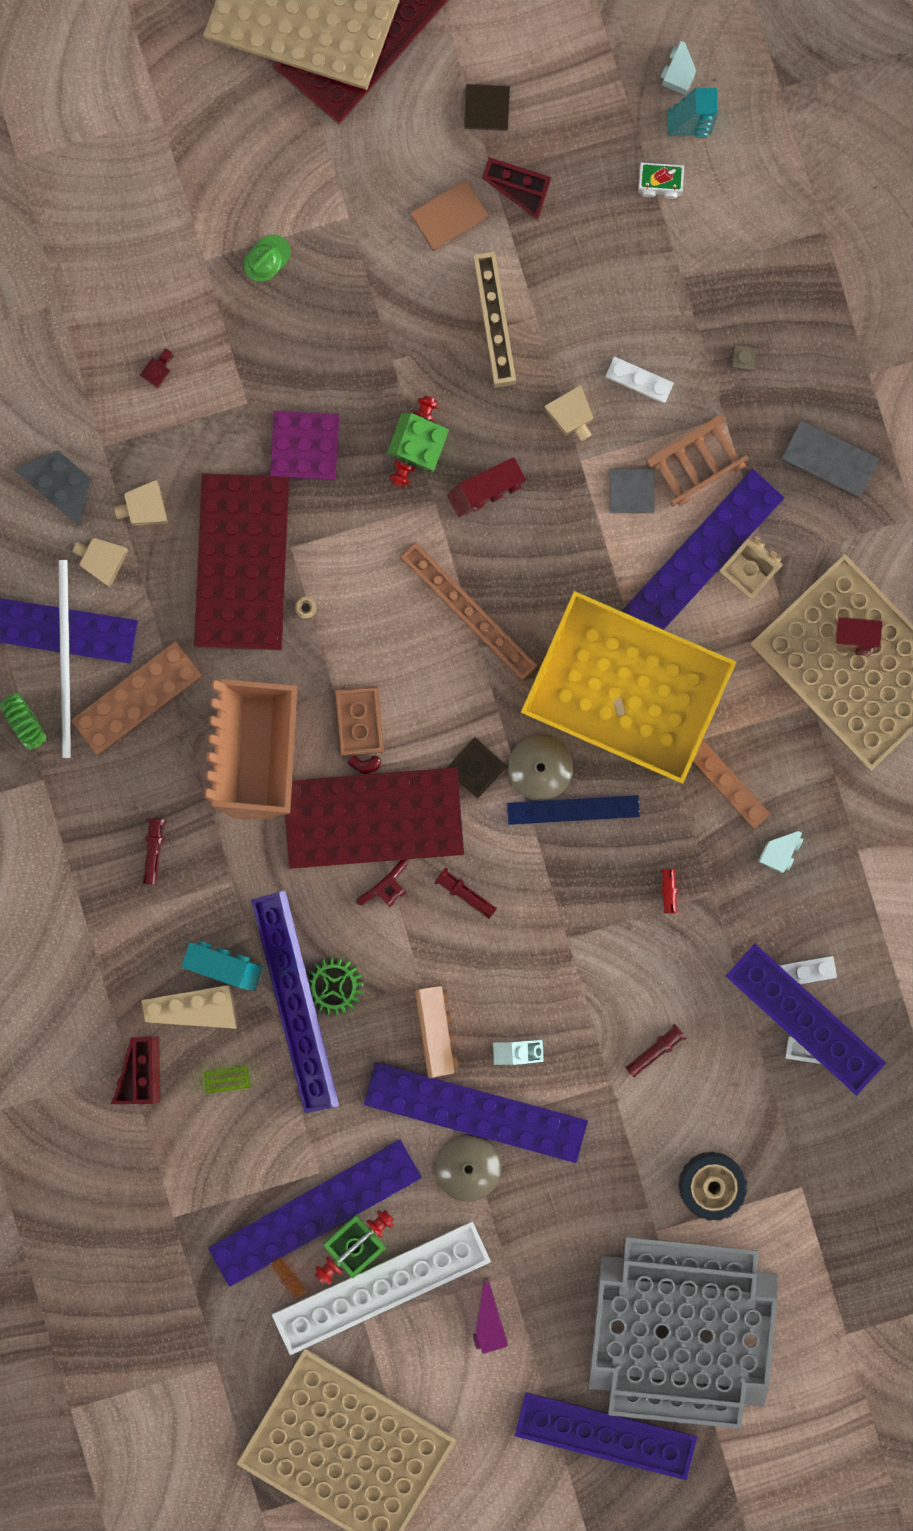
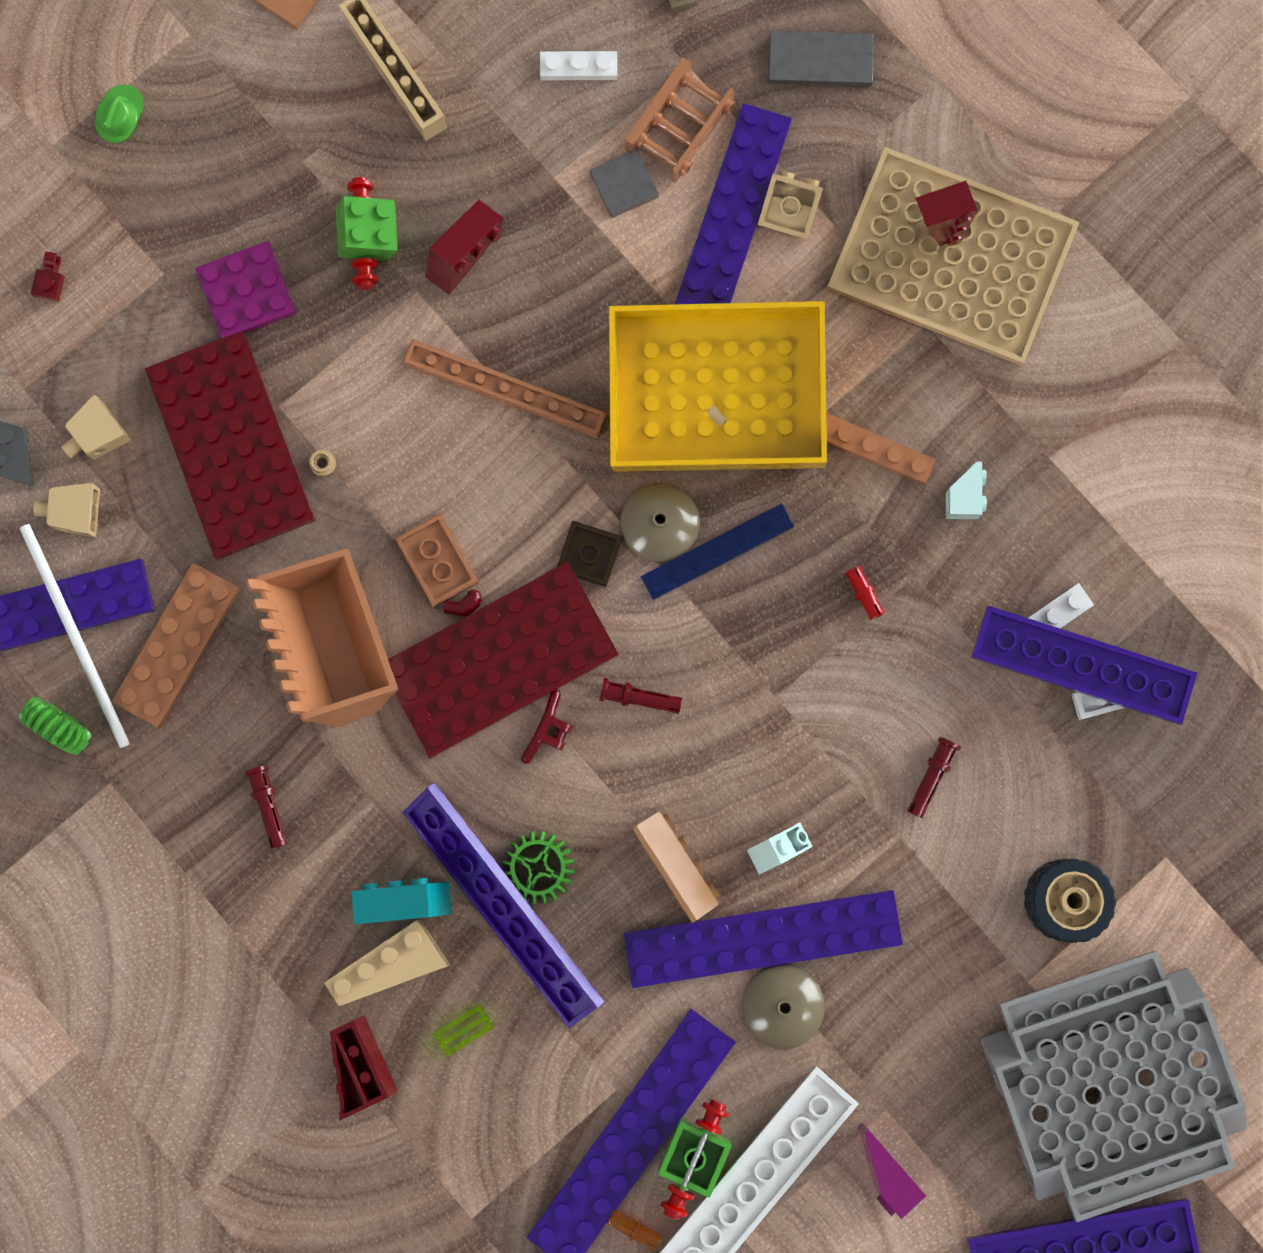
camera: 20 degrees left, 5 degrees down
tan torso [544,385,593,442] -> none

